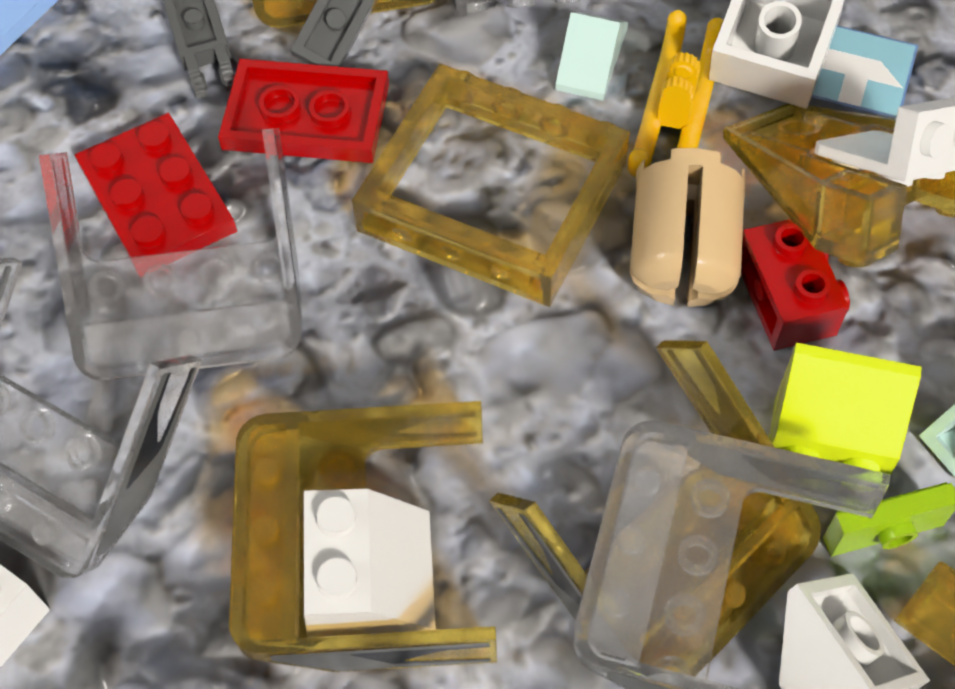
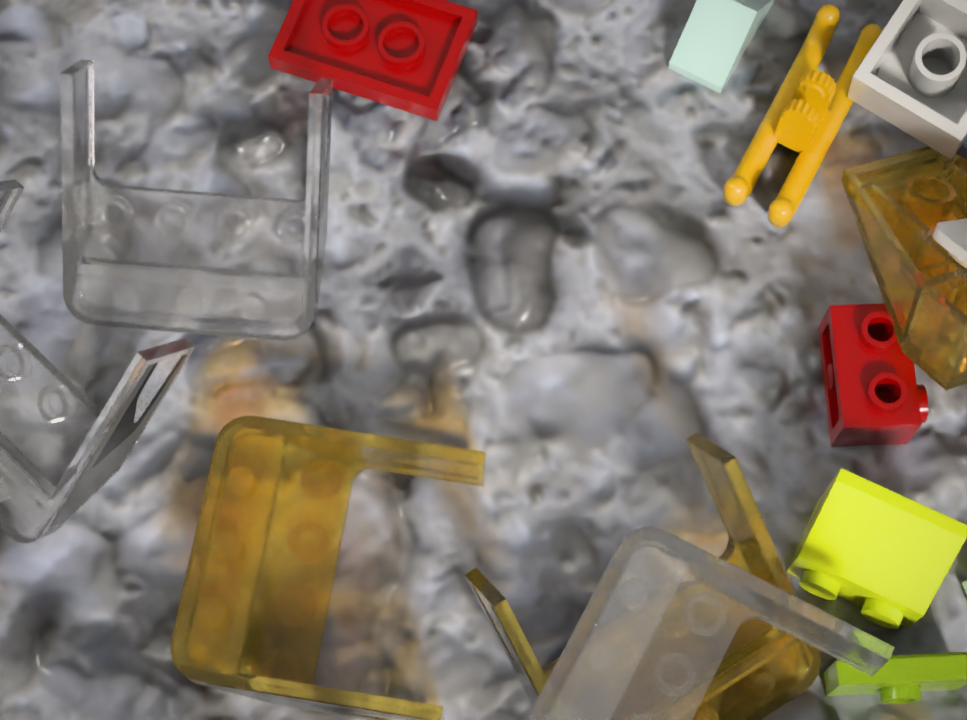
camera: 10 degrees right, 10 degrees up
red plate [74,112,238,278] -> none
white slope [304,489,436,639] -> none
clear yellow window [352,63,630,307] -> none
tan cylinder [630,148,746,307] -> none

